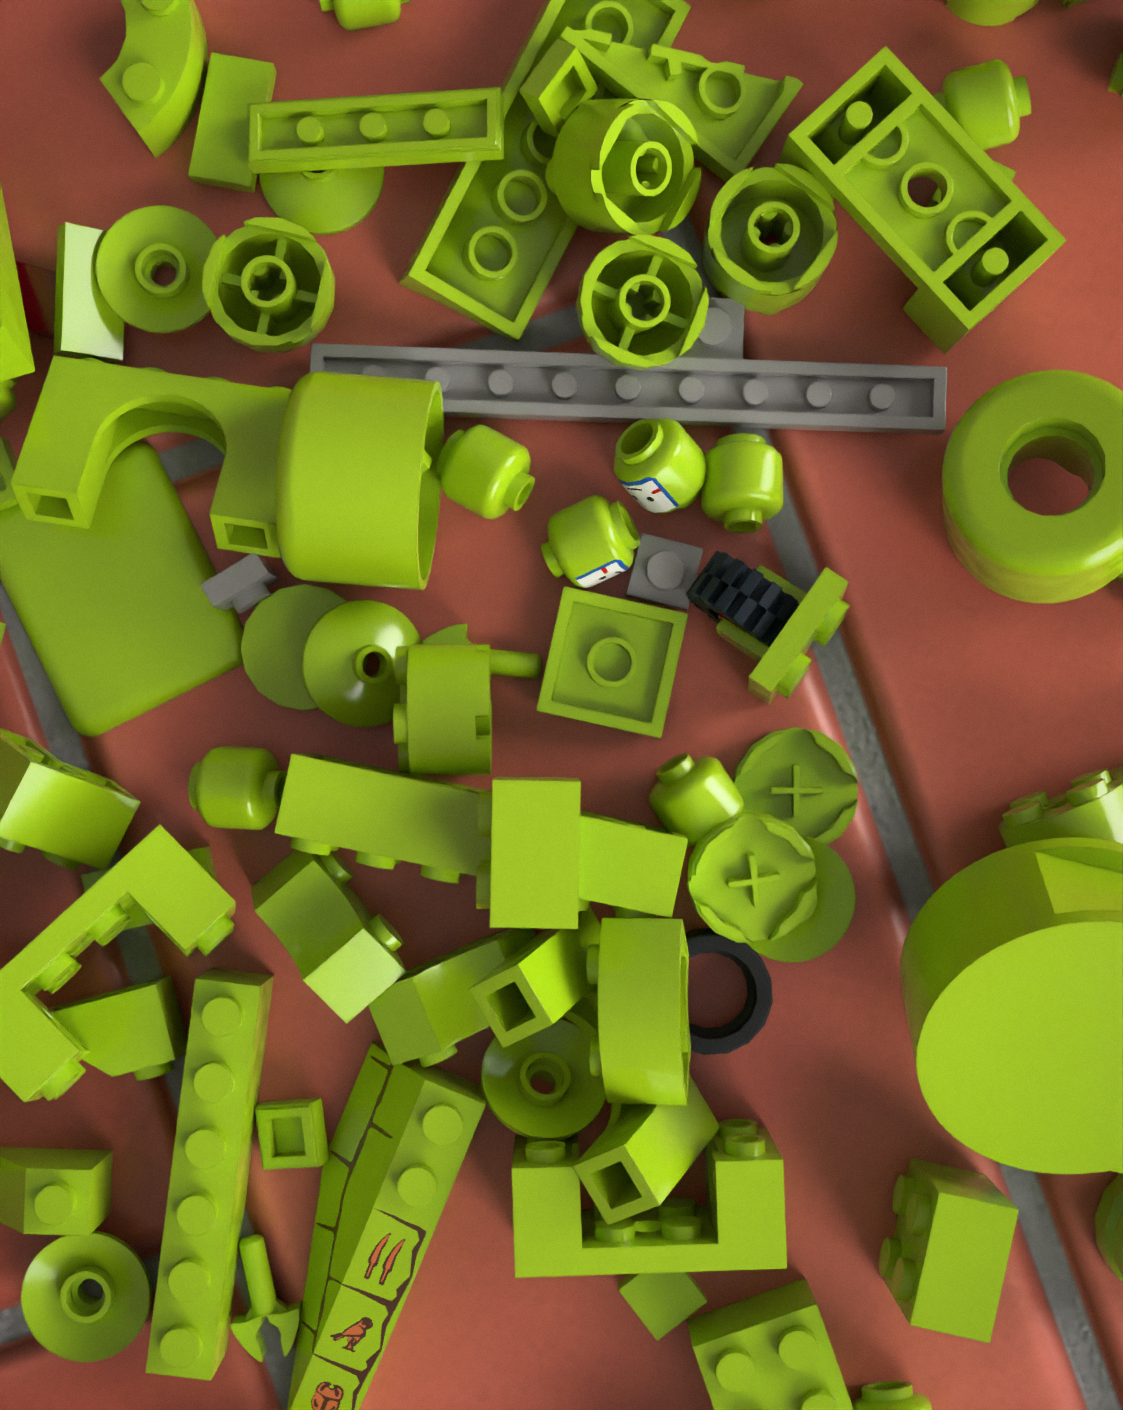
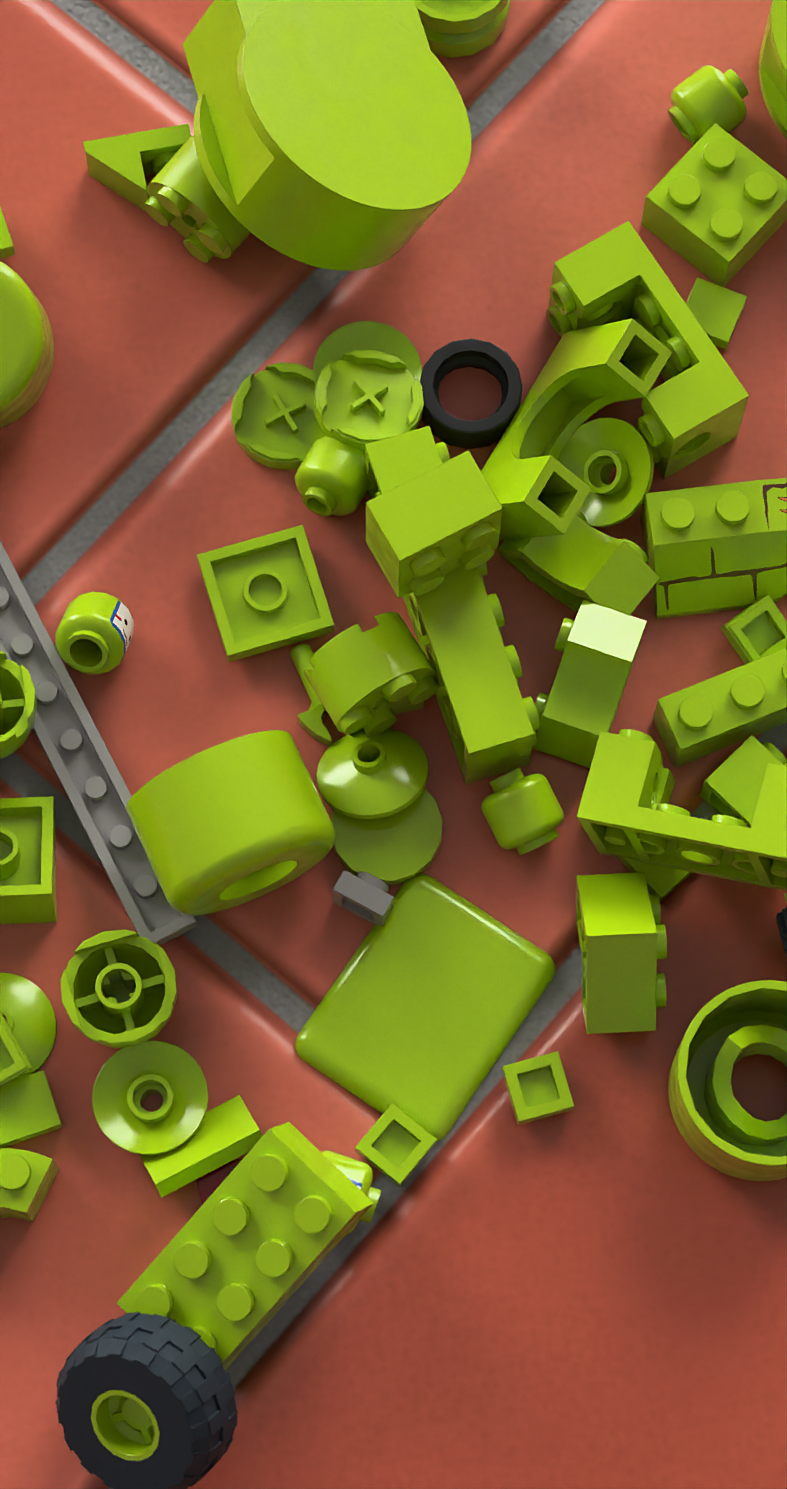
camera: 120 degrees left, 15 degrees down
lime arch [10,355,292,558] -> none
lime head [436,424,535,519] -> none
lime head [541,494,640,589] -> none
lime brick [586,918,691,1106] -> none
light grey plate [626,533,703,612] -> none
plate [686,551,850,705] -> none
lime head [701,433,784,534] -> none
lime brick [879,1158,1019,1343] -> none

